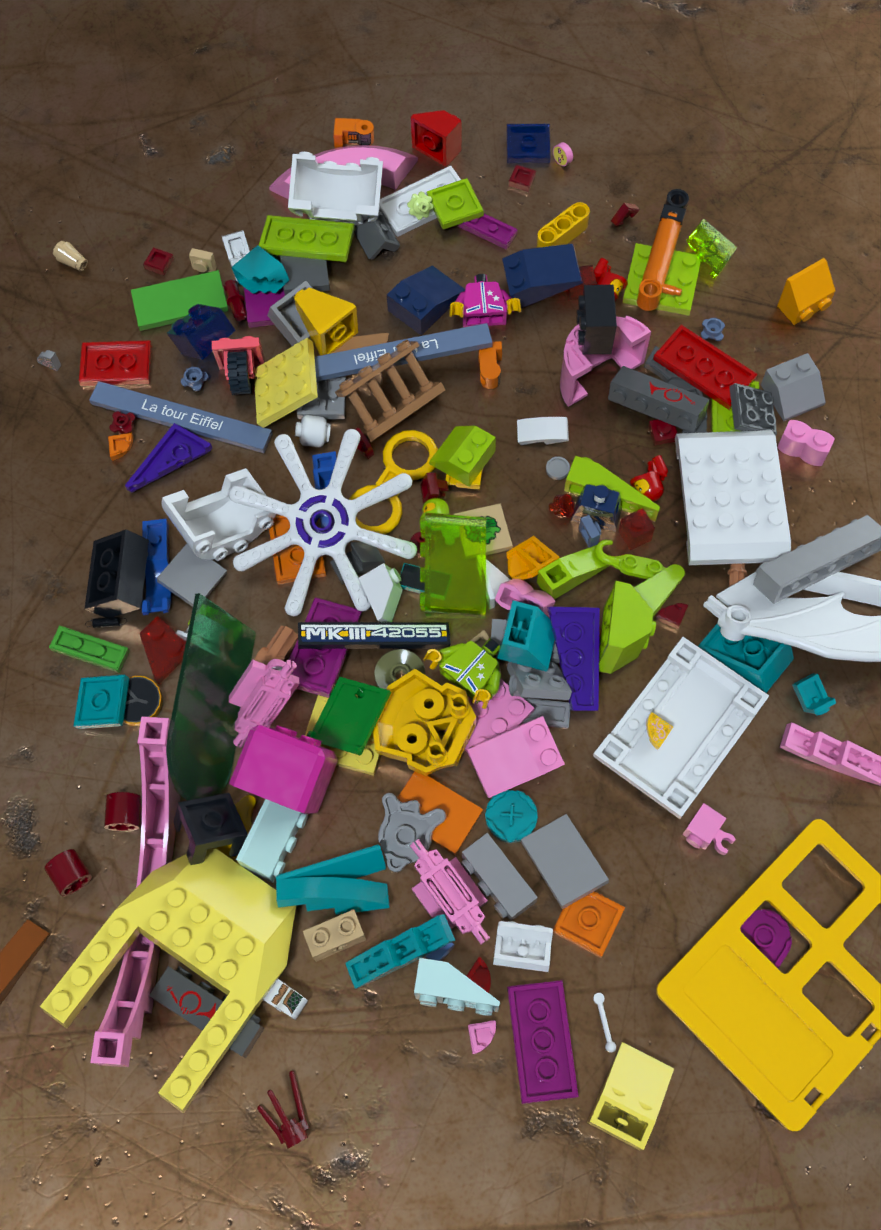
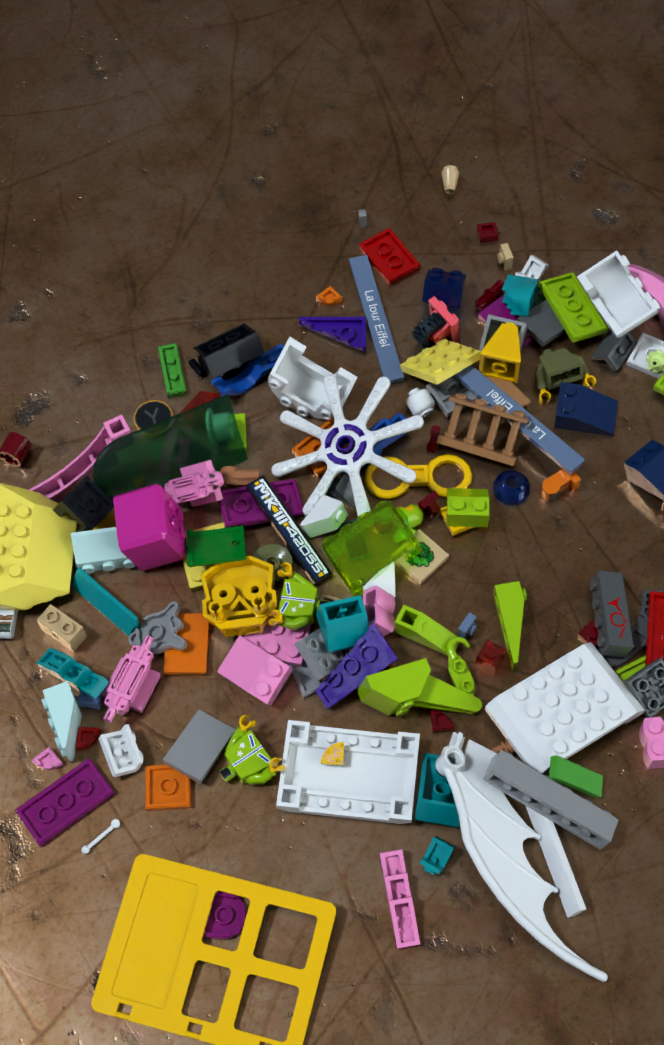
camera: 60 degrees right, 5 degrees down
teal tile [73,674,129,729] -> none
dark red piece [104,792,141,832] -> none
dark red plate [109,411,135,434] -> none
bright green tile [131,270,229,331] -> none
light grey tile [157,544,227,610] -> none
sand blue plate [181,367,208,391] -> none
teal slope [276,877,390,915] -> none
dark pink torso [449,274,521,328] -> none
light grey brick [461,833,538,921] -> none
teal tile [485,790,538,843] -> none
light orange slope [506,535,560,580] -> none
white slope [517,417,569,445] -> none
light grey piece [546,457,570,480] -> none
clear red tile [549,494,574,519] -> none
bright pink cylinder [560,316,651,407] -> none
dark blue torso [571,484,622,532] -> none
black brick [576,285,617,354] -> none
light yellow slope [587,1042,674,1150] -> none
red piece [630,455,668,502] -> none
bright pink brick [682,803,736,855] -> none
none -> lime torso [219,715,286,785]
none -> clear blue piece [493,470,530,506]
none -> olive torso [535,348,596,405]
none -> bright green tile [549,755,603,798]

